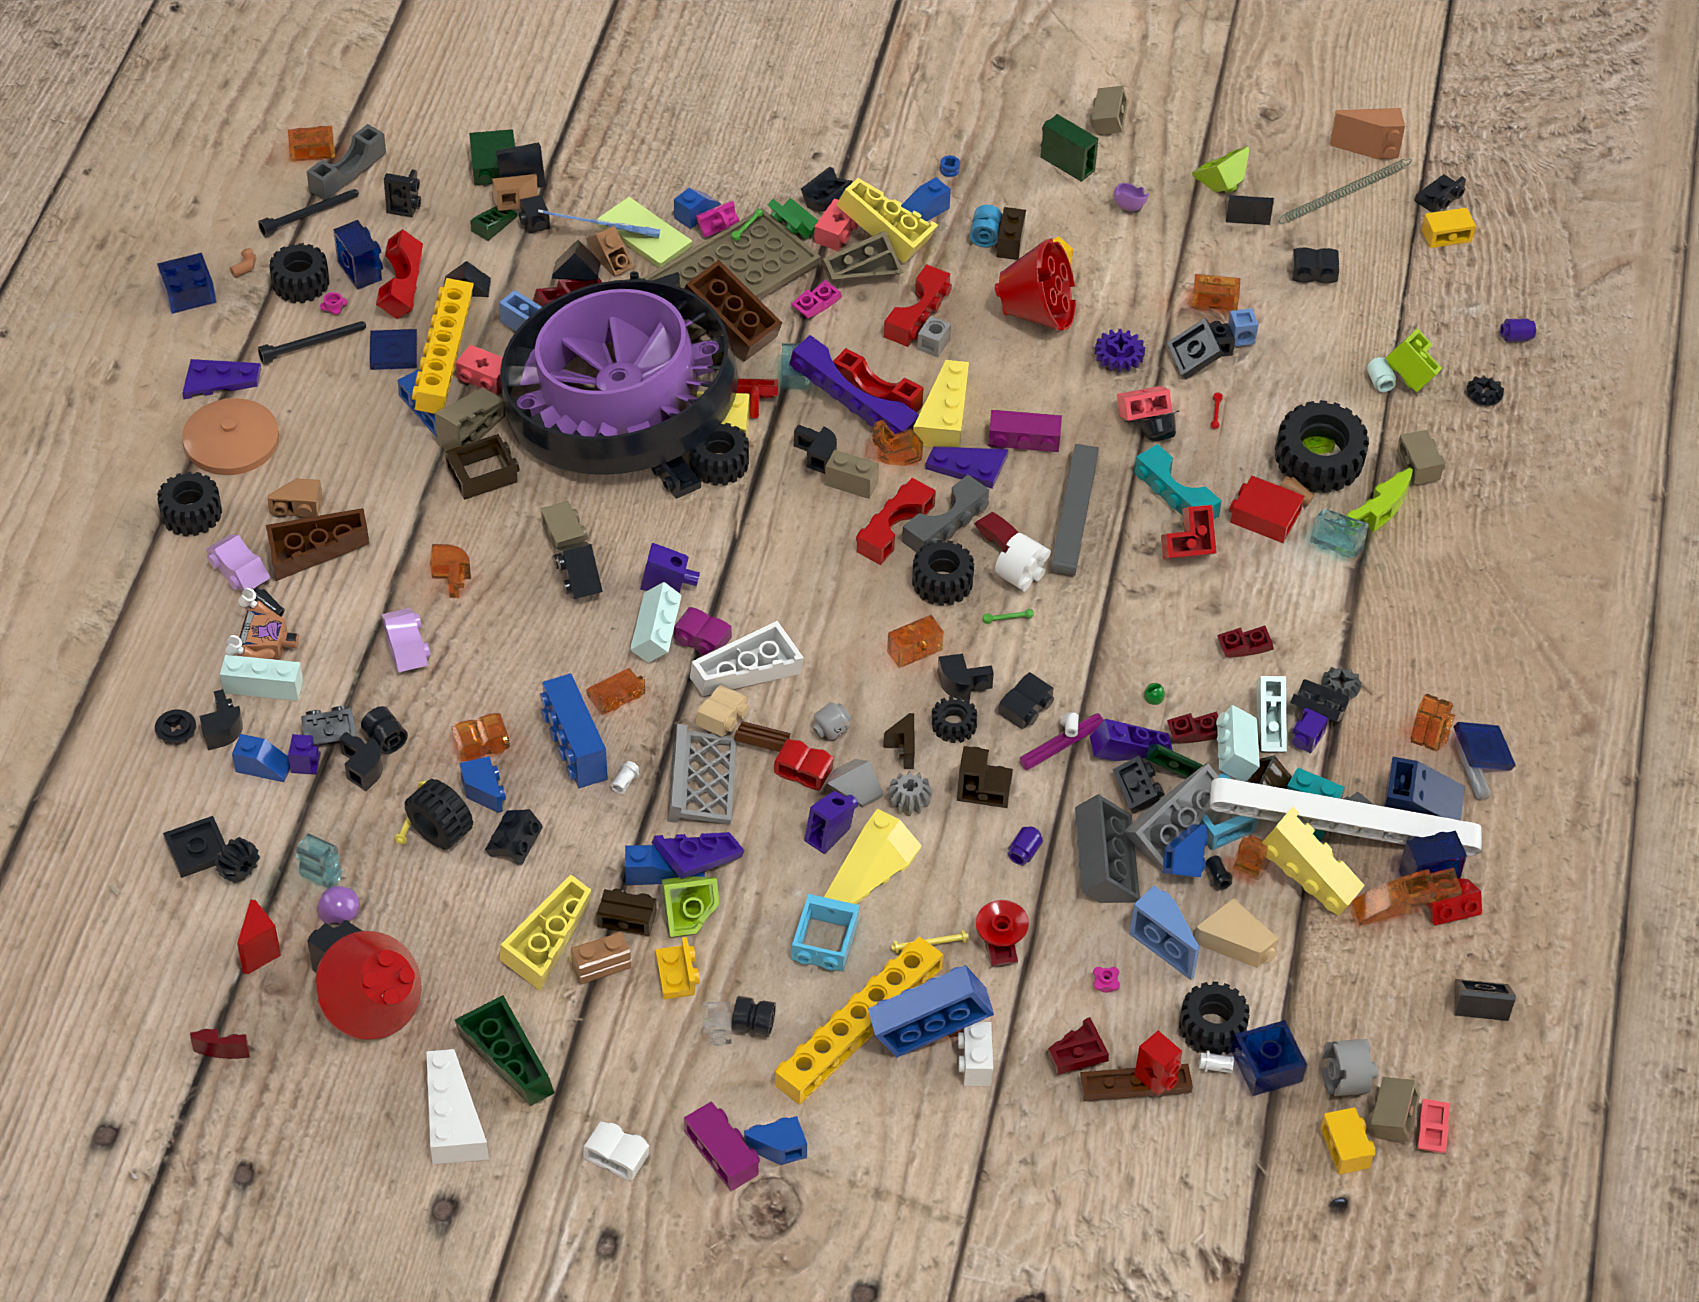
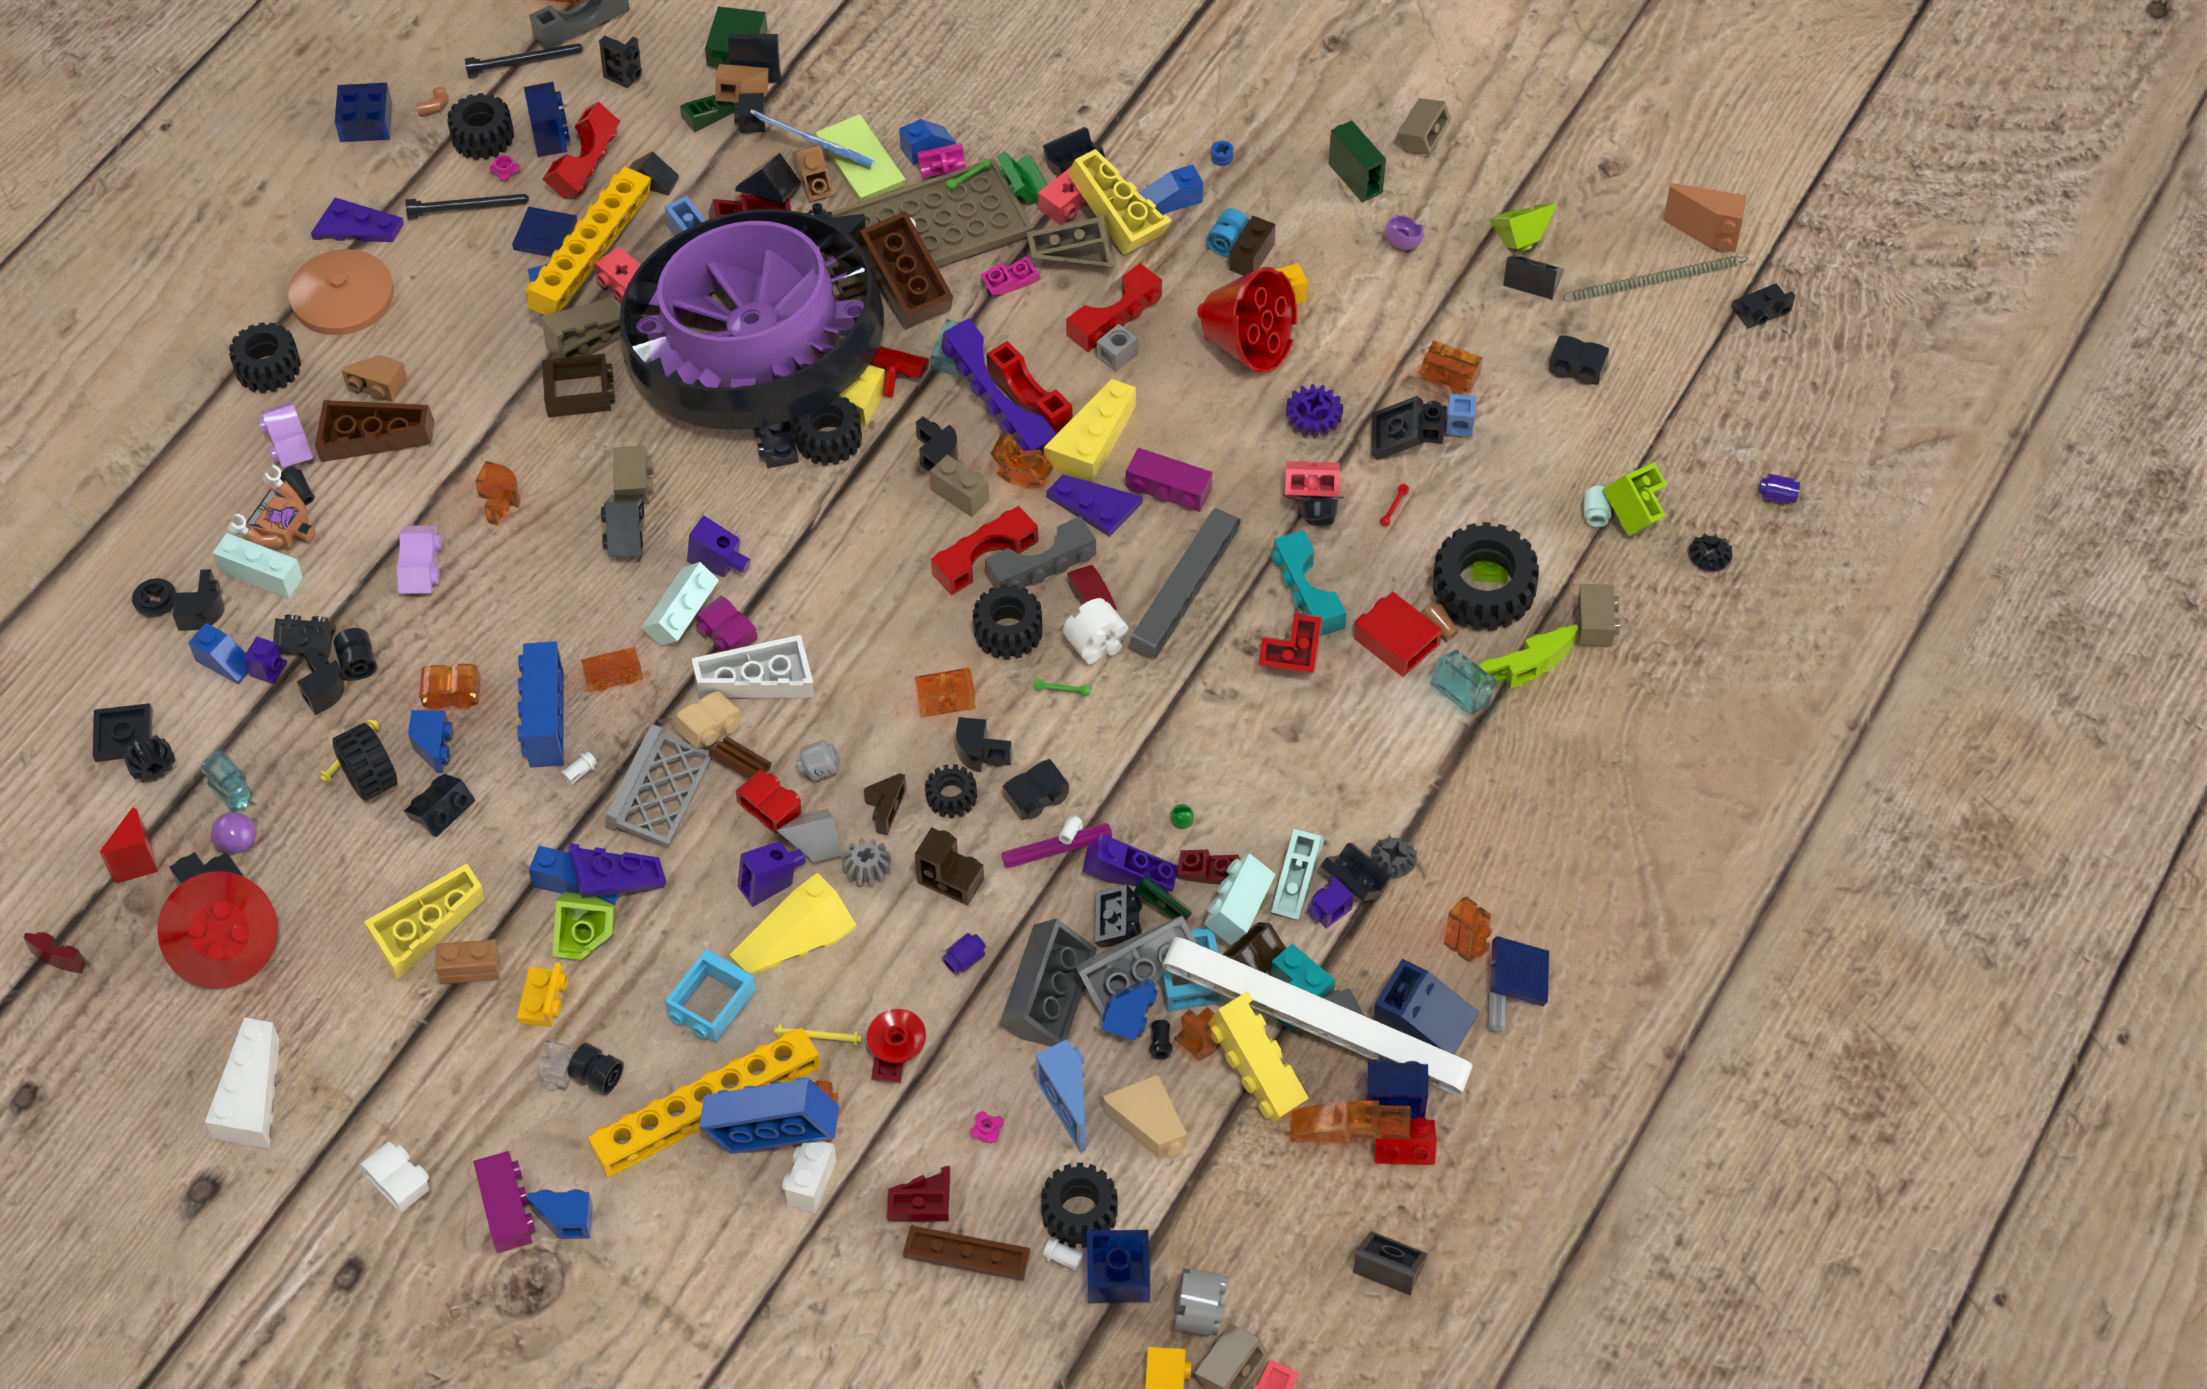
camera: 20 degrees right, 5 degrees up
dark green wedge [454,995,555,1106] -> none
dark brown brick [597,889,657,936] -> none
red brick [1134,1030,1182,1096] -> none
dark red slope [1217,625,1274,657] -> none
yellow brick [1421,207,1476,248] -> none

